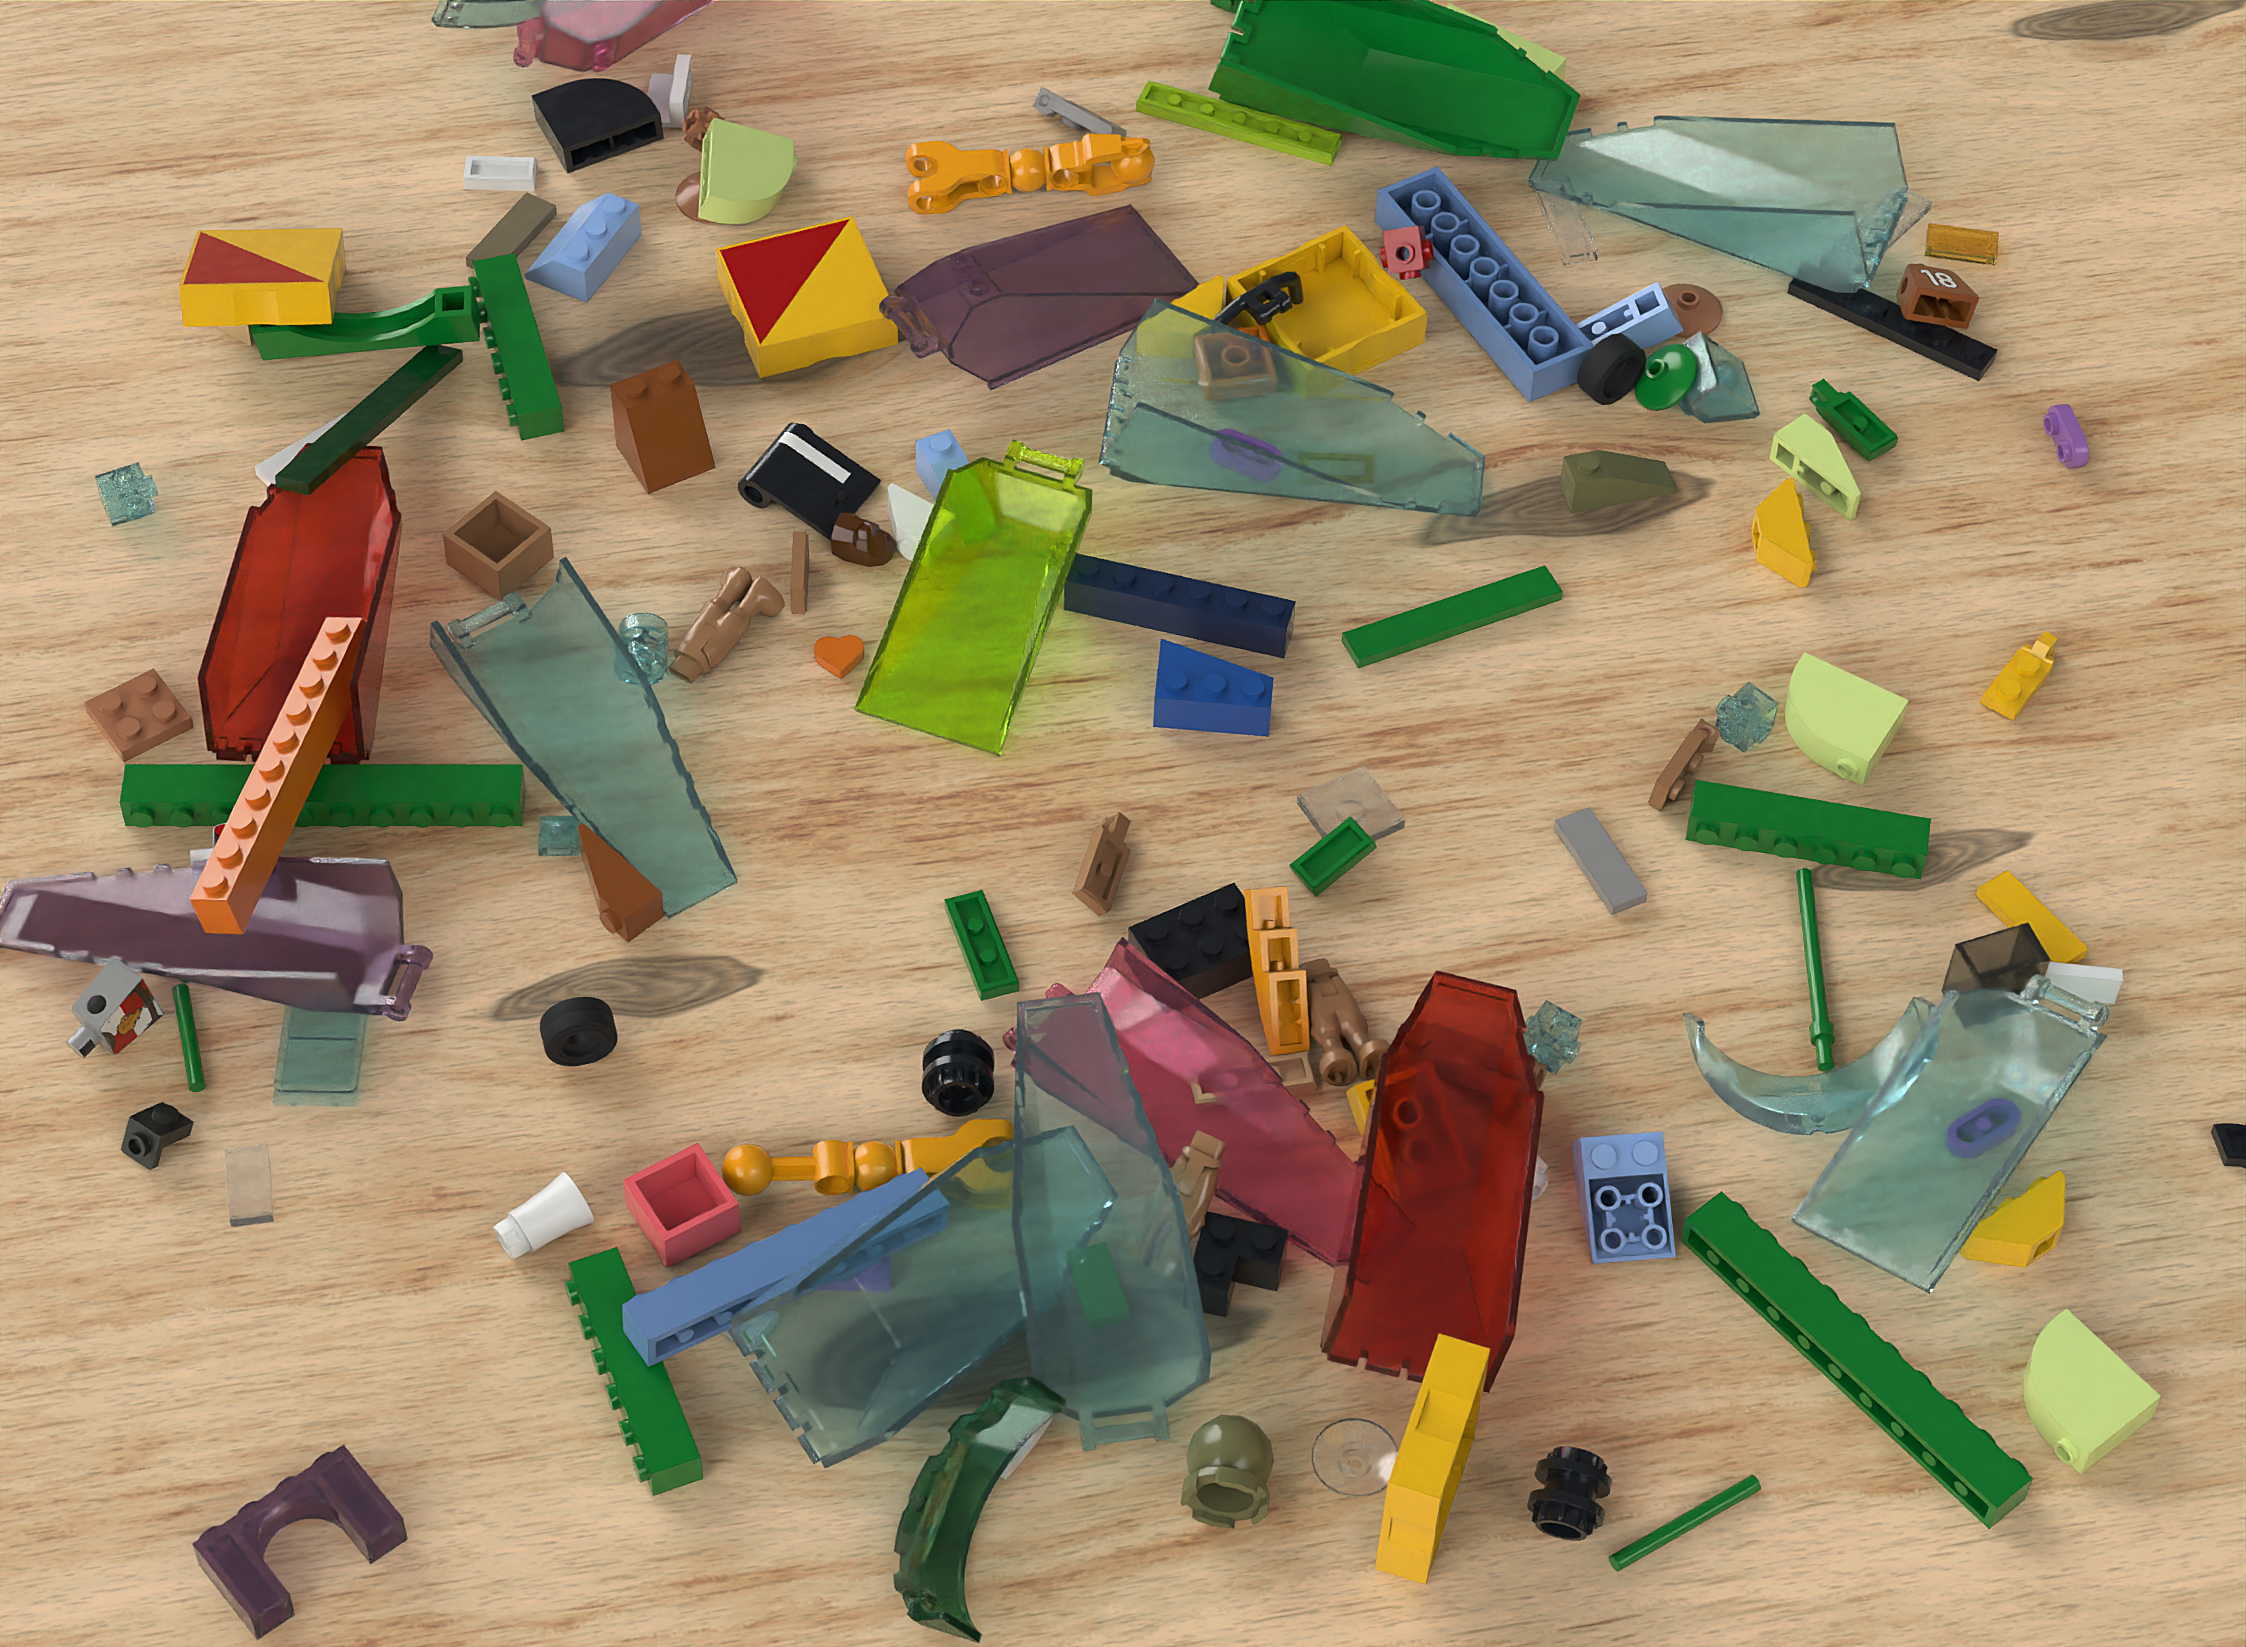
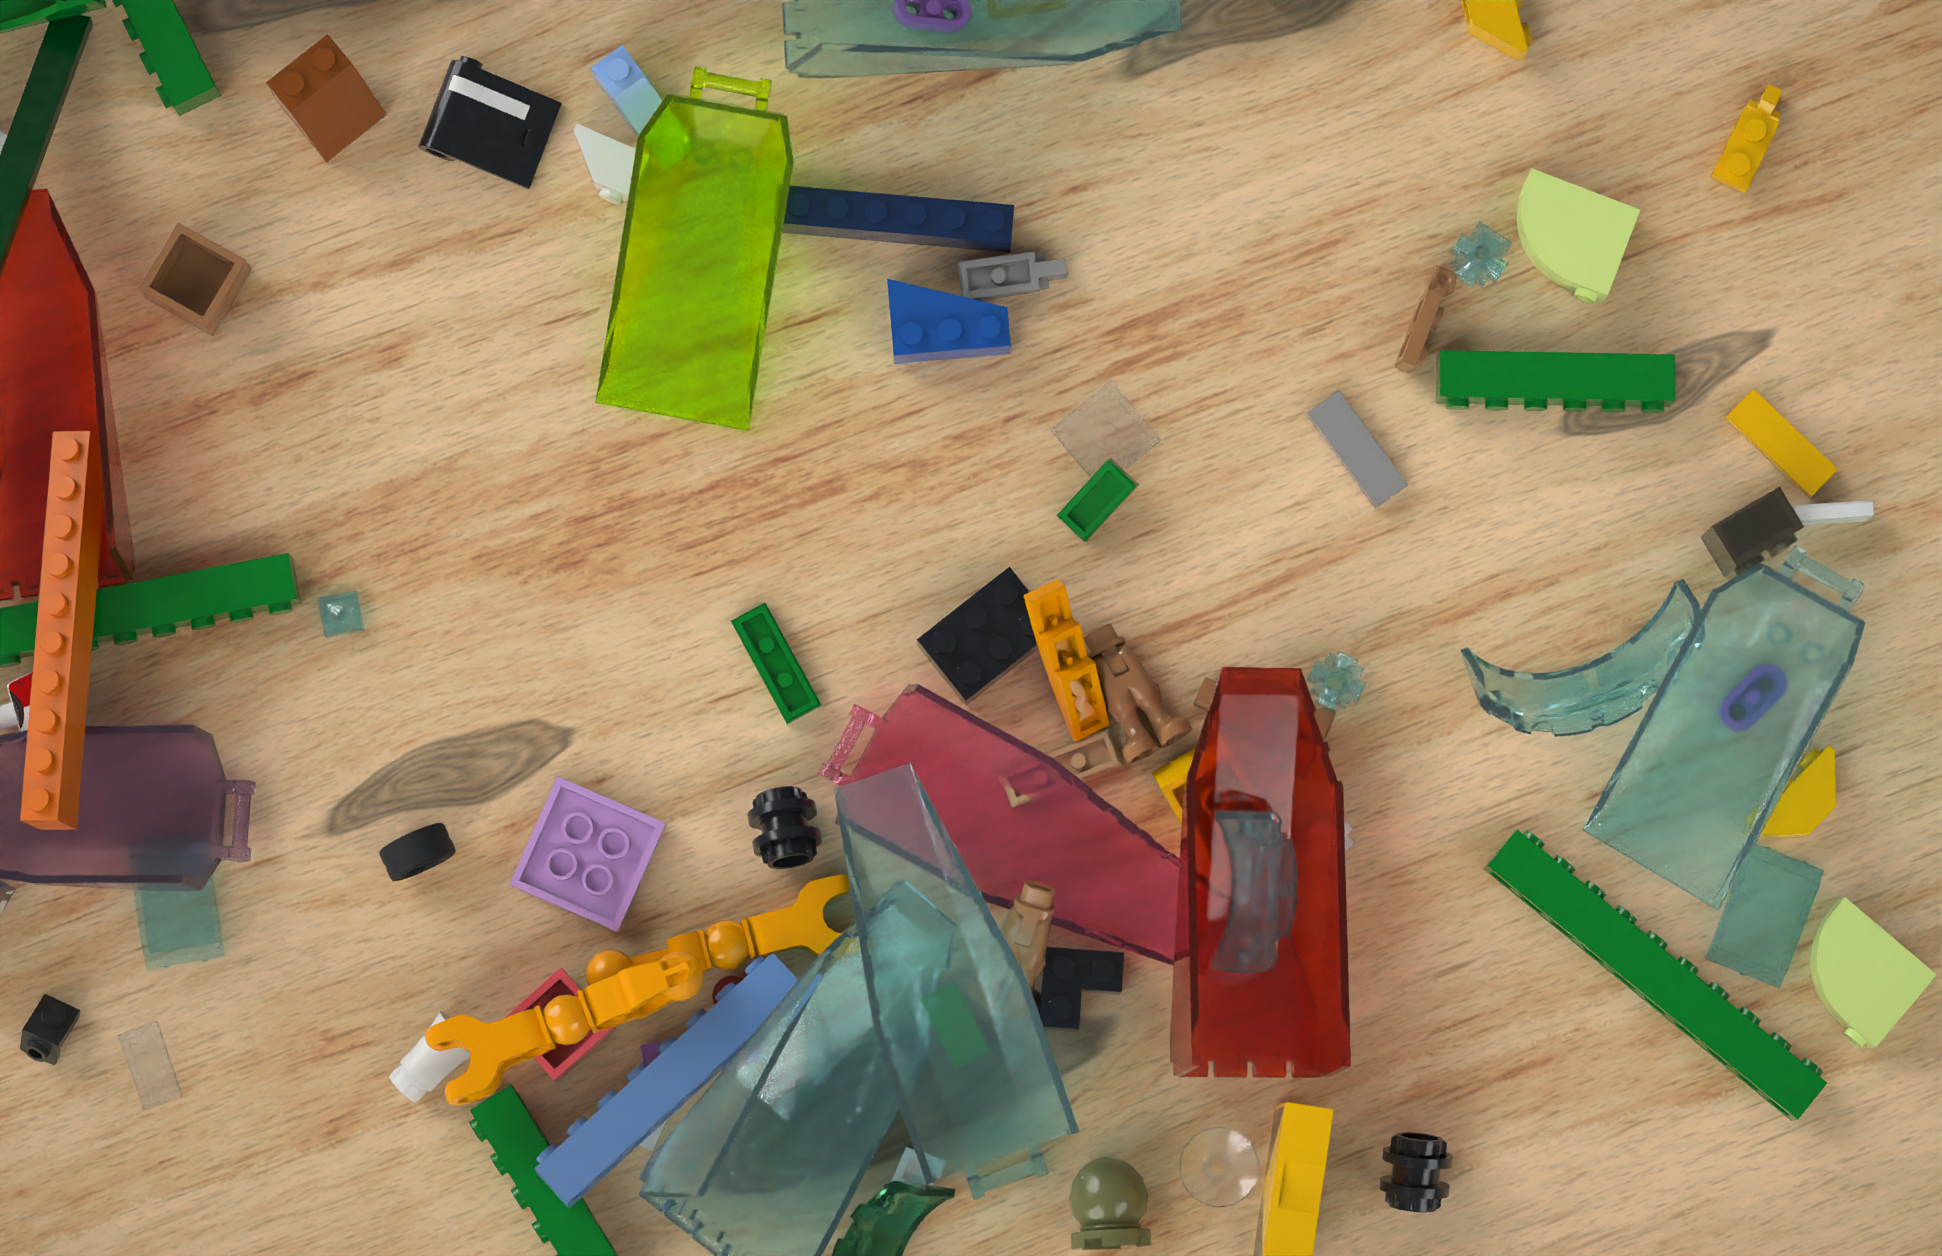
camera: 10 degrees left, 30 degrees up
green bar [172,984,206,1092] -> none
clear light blue windscreen [429,557,738,919] -> none
dark orange slope [577,823,664,943] -> none
clear light blue wheel [617,613,669,686] -> none
medium nougat piece [668,567,785,684] -> none
medium nougat tile [790,532,809,614] -> none
orange tile [814,635,864,679] -> none
reddish brown rock [831,513,896,567] -> none
medium nougat hinge [1072,812,1131,916] -> none
green tile [1342,565,1563,668] -> none
light blue slope [1571,1131,1676,1264] -> none
green bar [1609,1475,1761,1572] -> none
green bar [1796,868,1835,1072] -> none
none -> light orange piece [424,951,705,1106]
none -> lavender plate [509,776,666,933]
none -> light grey hinge [957,251,1068,301]
none -> clear light blue windscreen [1211,810,1298,974]
none -> clear light blue piece [1705,841,1824,988]

